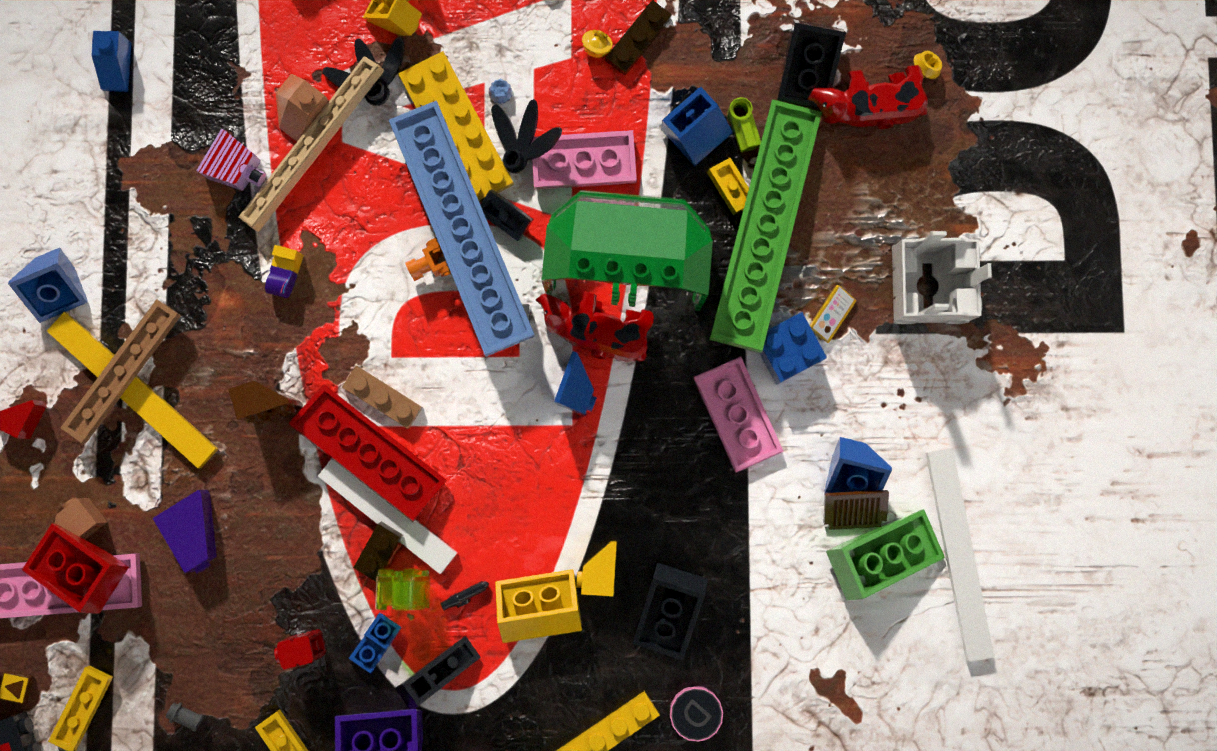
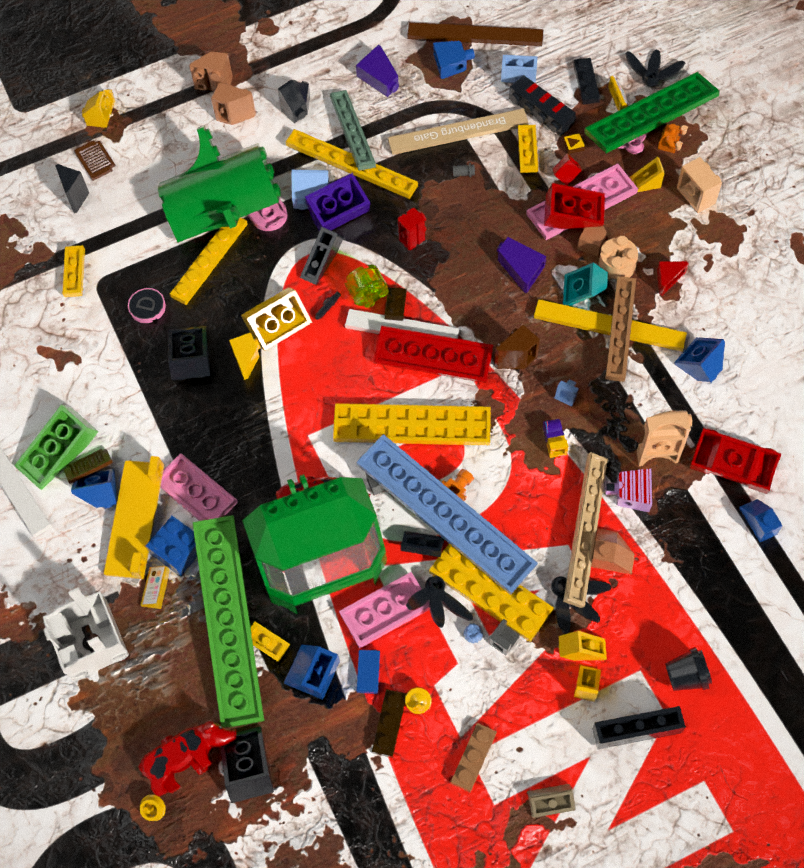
camera: 160 degrees right, 20 degrees down
medium nougat plate [342,365,423,429] -> none
blue slope [349,613,402,674] -> none
blue slope [554,351,597,415] -> none
lime piece [727,97,761,152] -> none
none -> yellow bracket [104,456,164,579]
none -> yellow plate [333,403,491,446]
none -> blue tile [357,650,380,694]
none -> dark grey panel [489,619,520,656]
none -> red panel [553,153,582,185]
none -> medium blue tile [554,379,579,406]
none -> teal slope [563,262,608,306]
none -> light nougat brick [599,236,638,279]
none -> light nougat piece [637,411,692,466]
none -> red piece [690,428,781,494]

